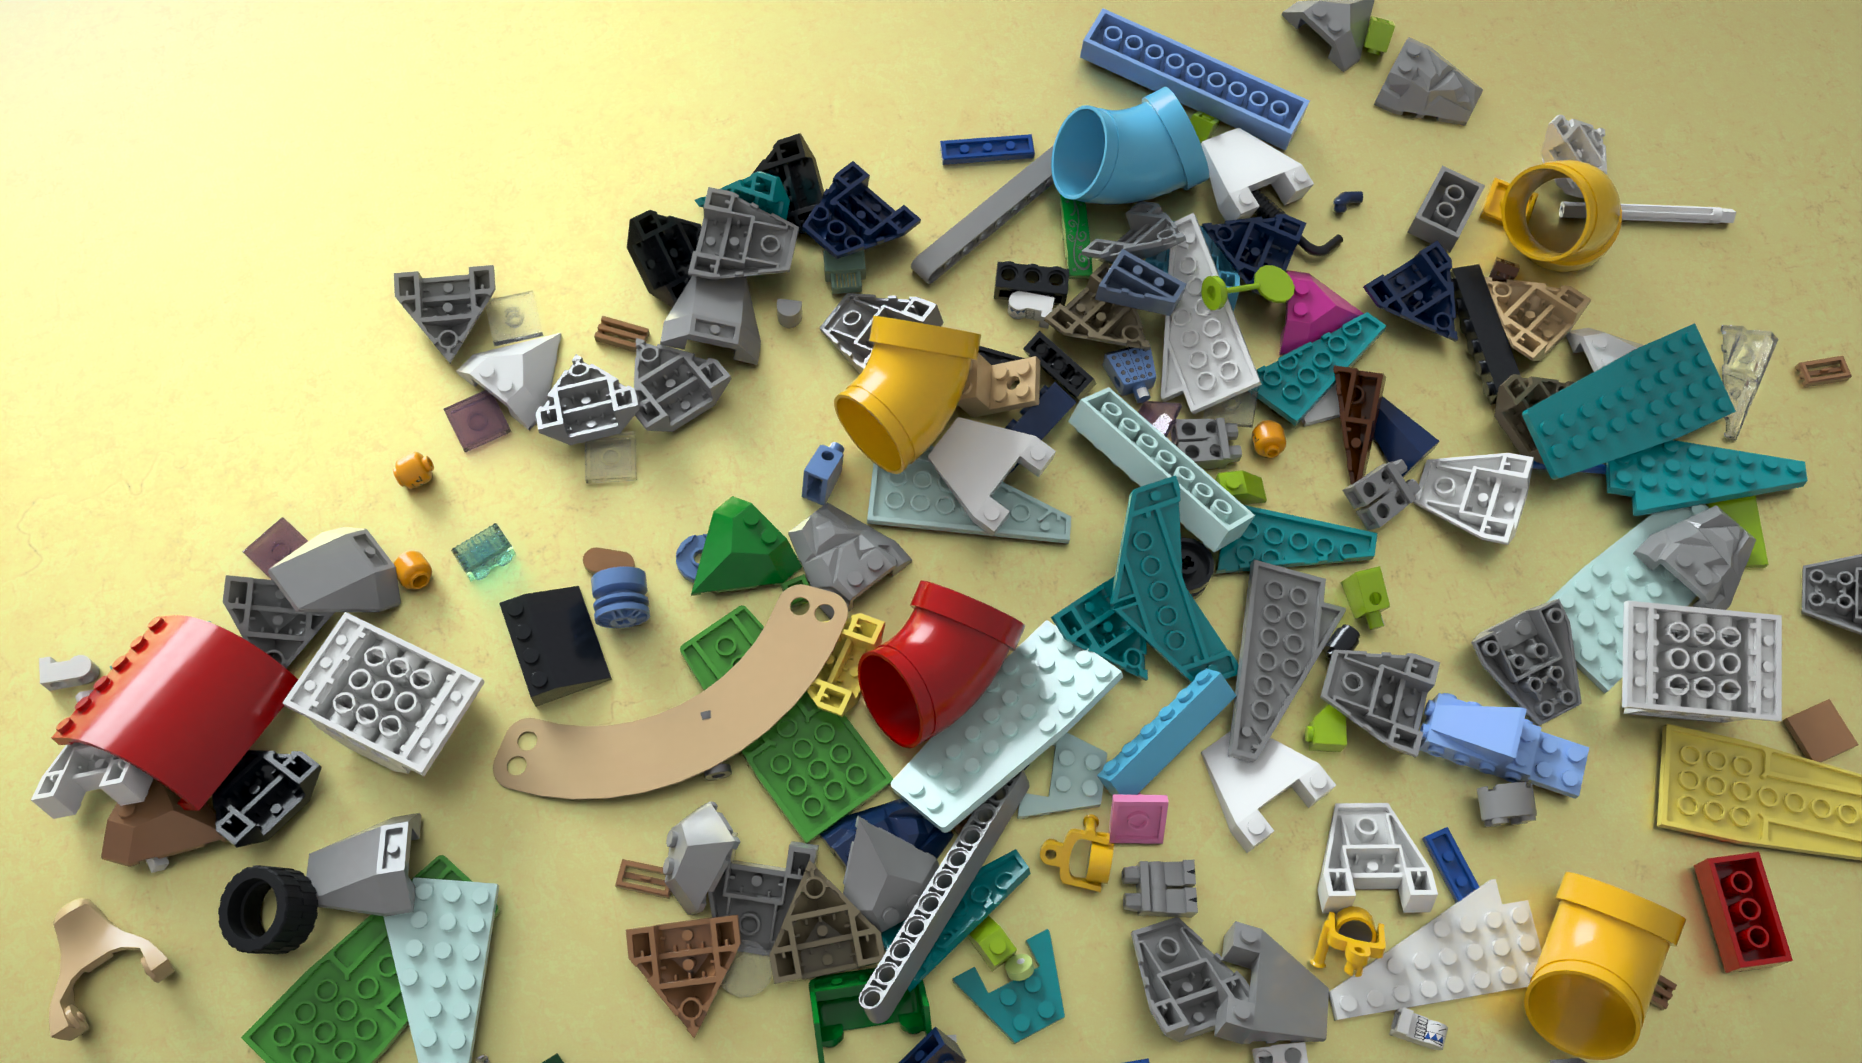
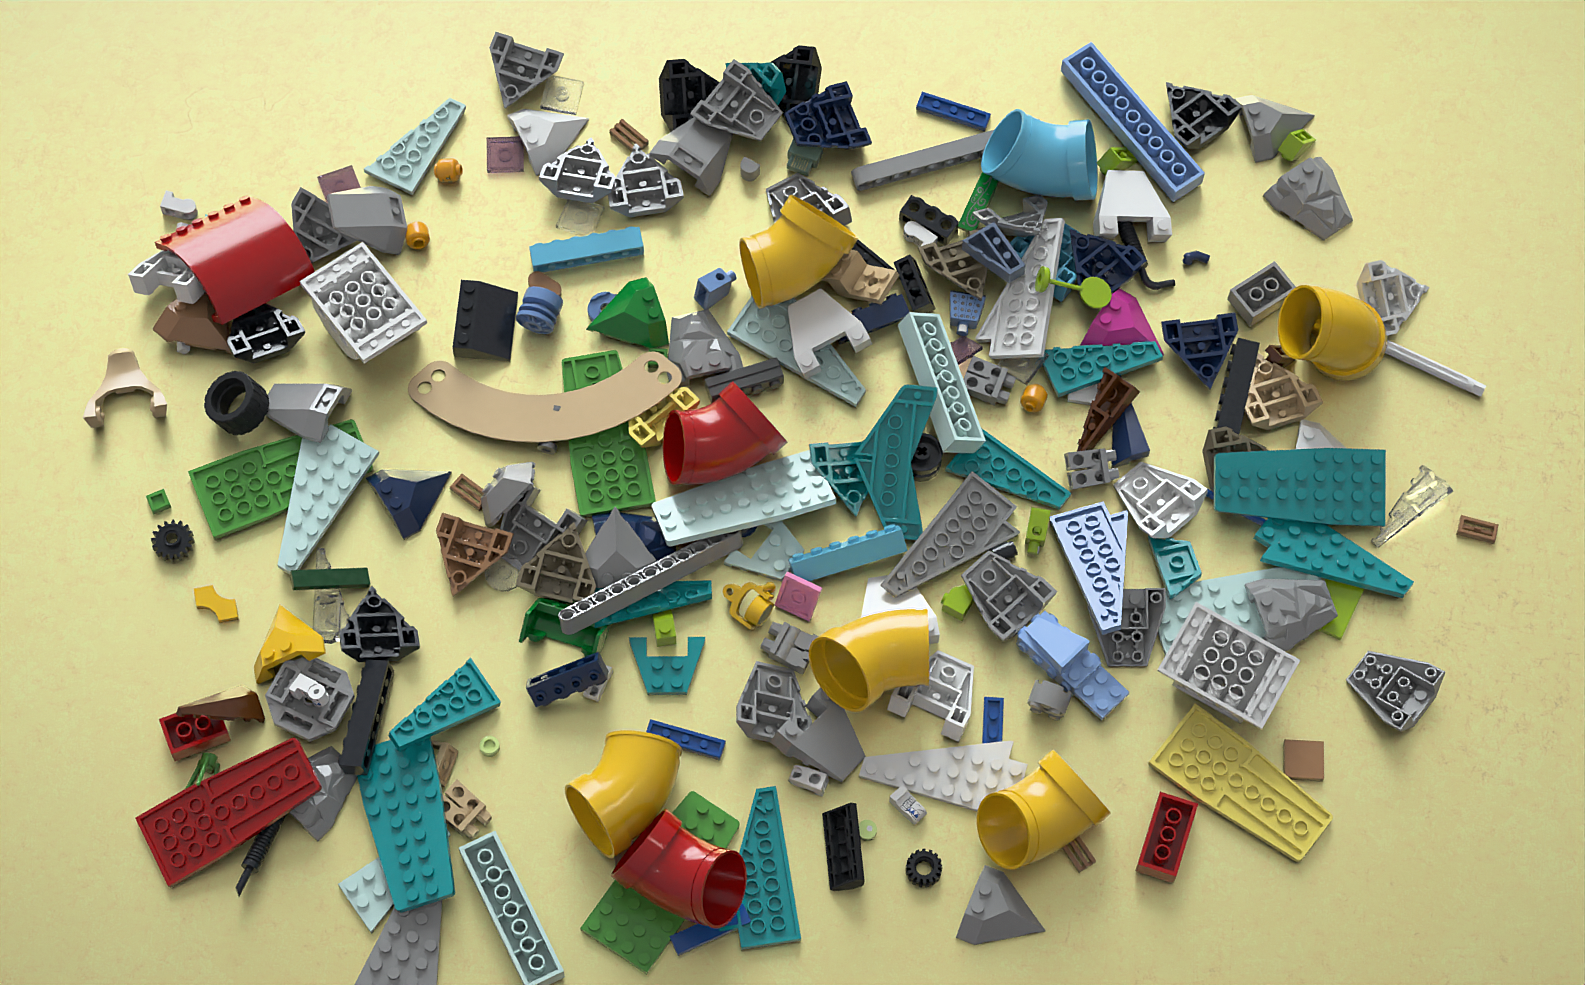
camera: 30 degrees right, 0 degrees up
clear light blue brick [451,523,516,582] -> none
yellowish green tile [1005,954,1034,981] -> none
lime slope [1215,470,1267,505] -> none
yellow piece [1310,906,1386,977] -> none
none -> light aqua wing [363,98,466,195]
none -> dark blue wedge [366,469,452,540]
none -> medium azure brick [529,226,644,273]
none -> dark grey brick [705,357,784,403]
none -> yellow cylinder [809,609,929,712]
none -> wing [1049,501,1128,635]
none -> teal wing [1148,535,1202,599]
none -> black wedge [1166,82,1242,149]

